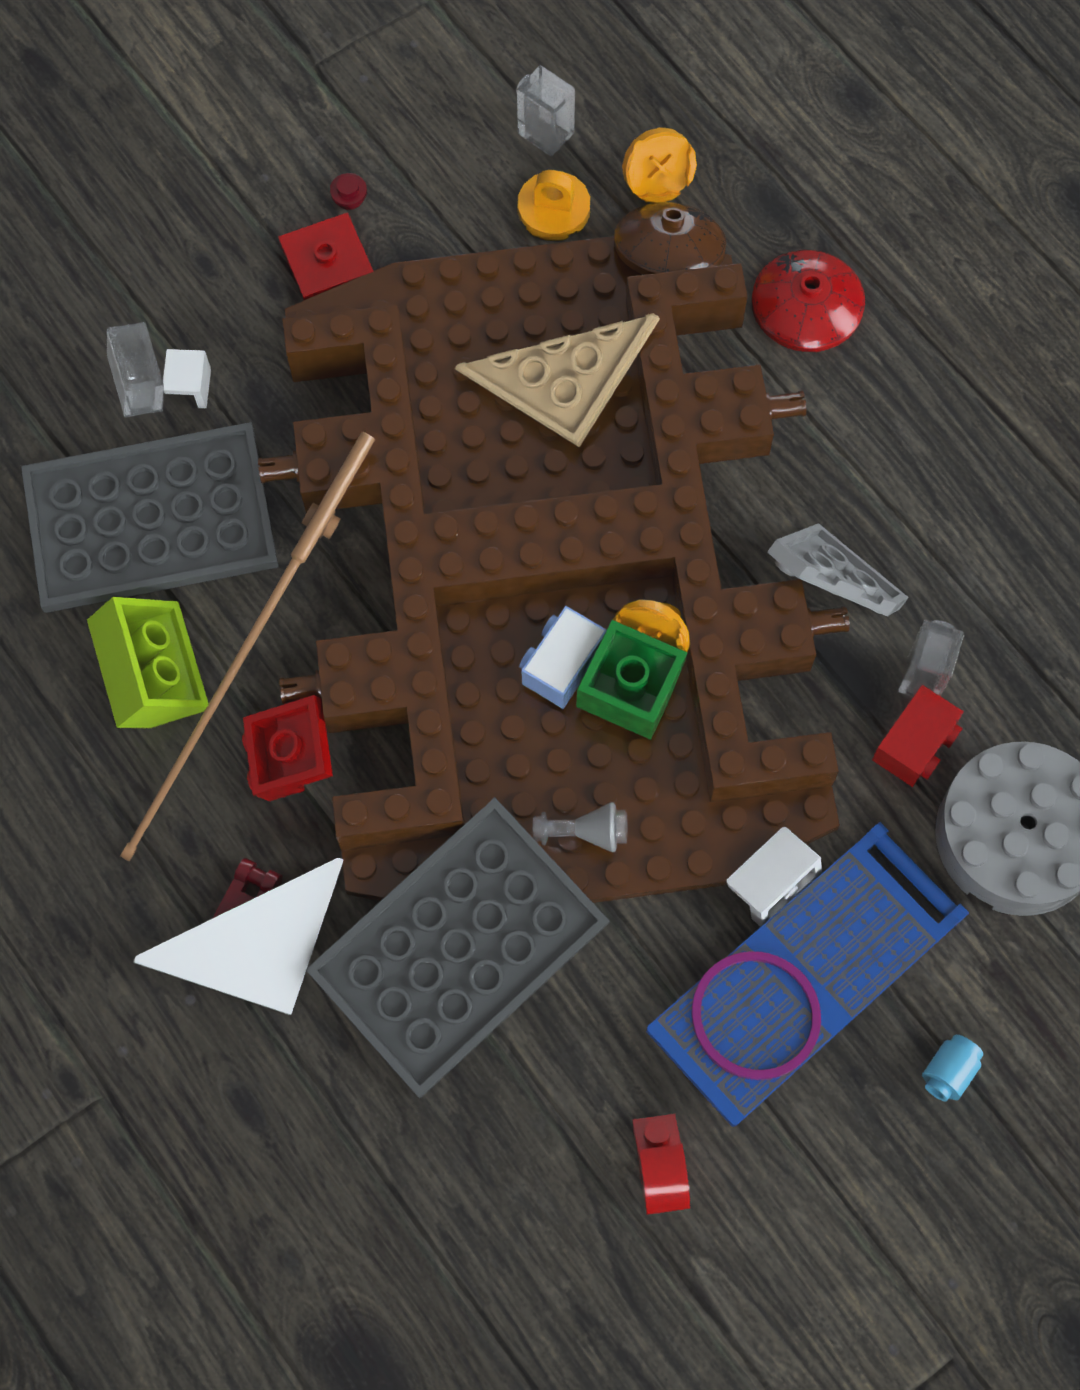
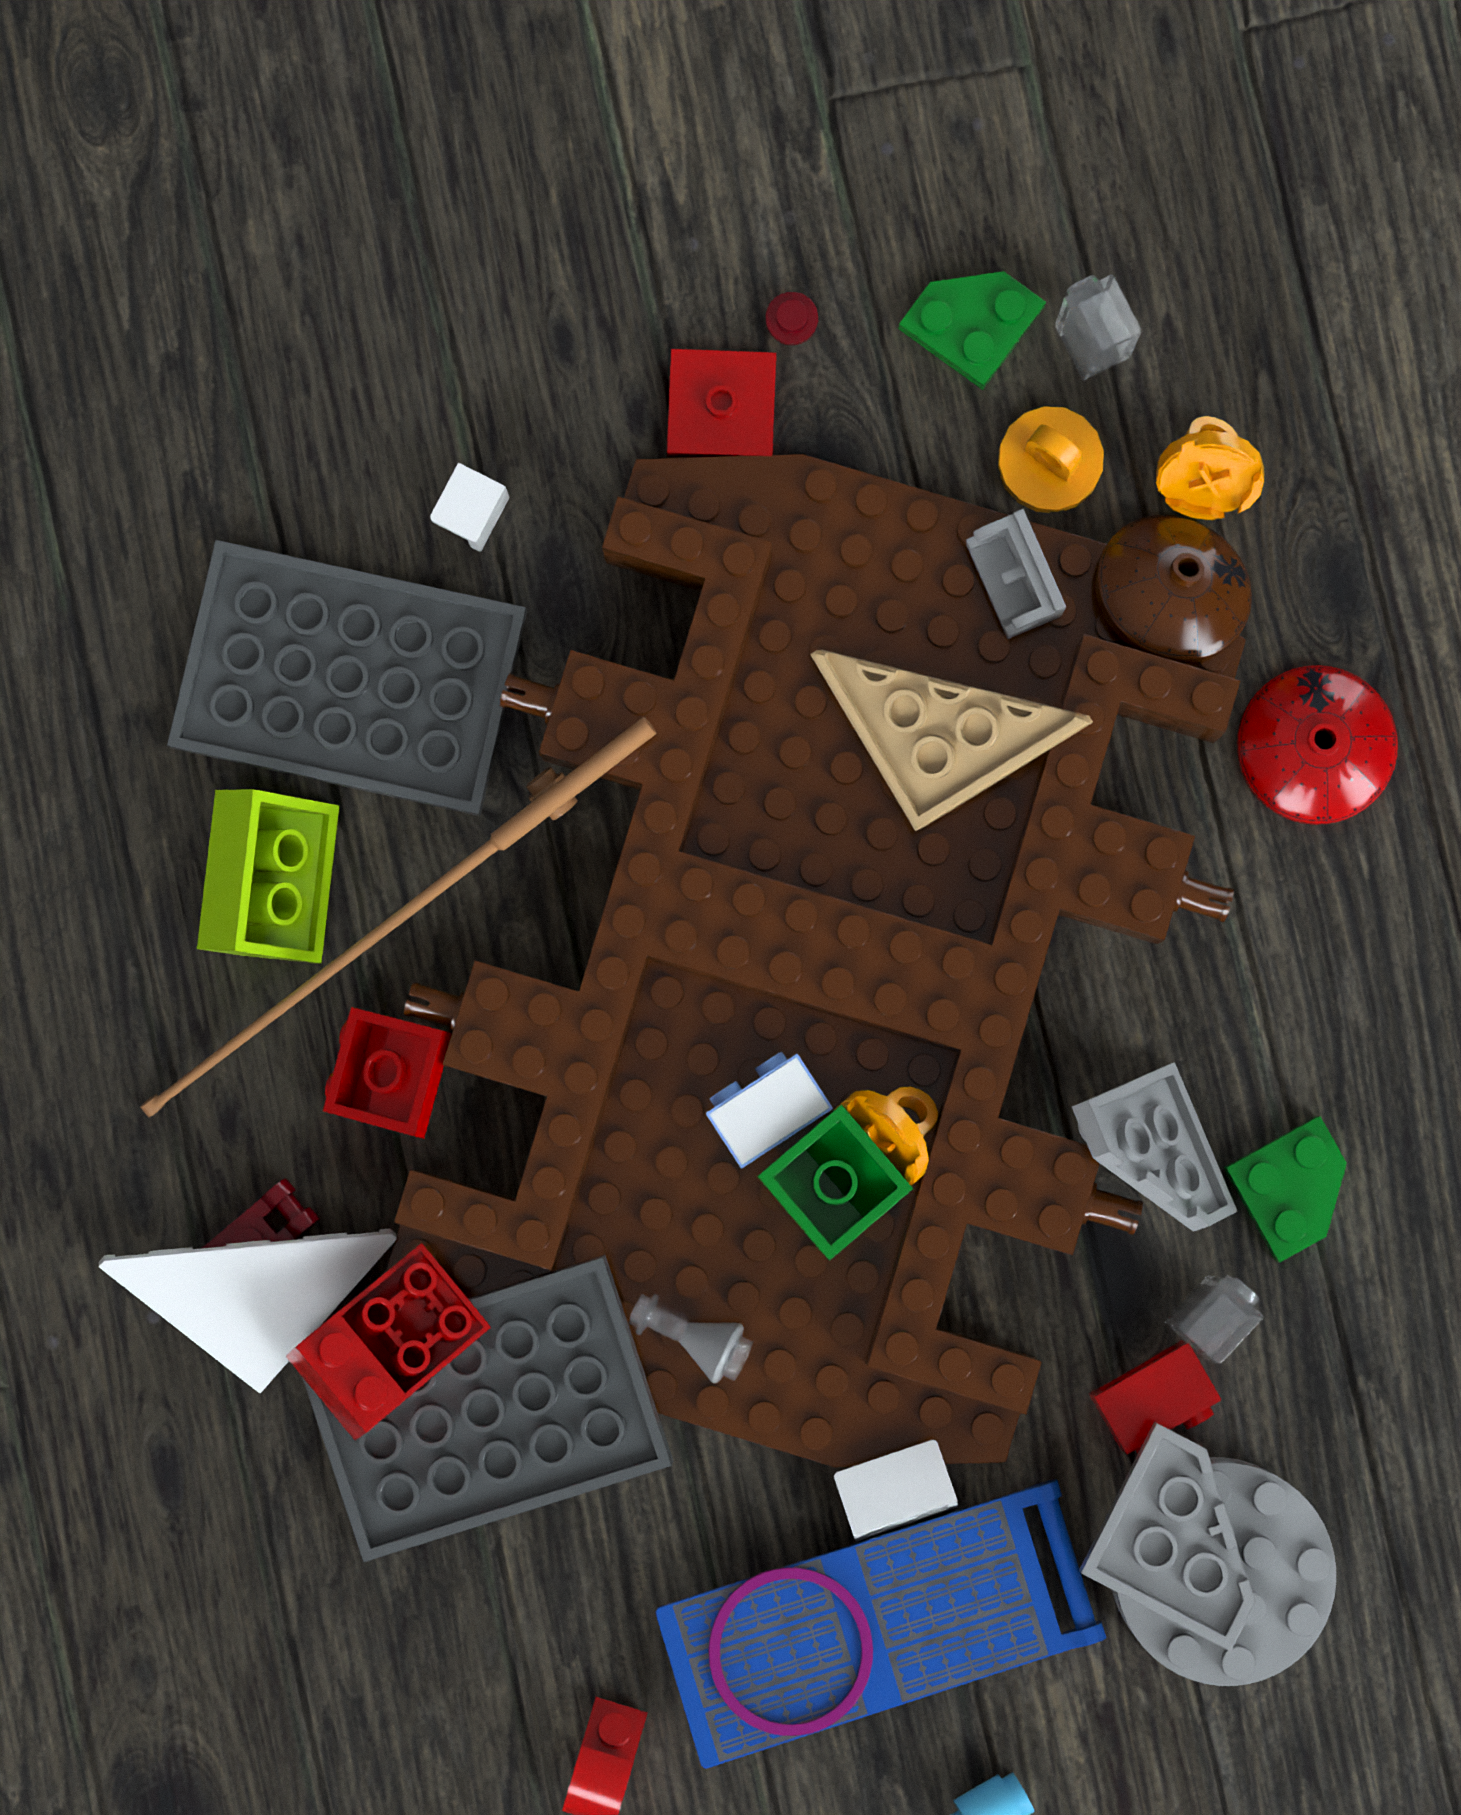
camera: 30 degrees right, 15 degrees up
clear brick [107,322,164,417] -> none
none -> red slope [286,1243,491,1441]
none -> green plate [898,271,1046,390]
none -> light grey hinge [965,509,1066,639]
none -> light grey plate [1079,1422,1256,1652]
none -> green plate [1224,1116,1347,1263]

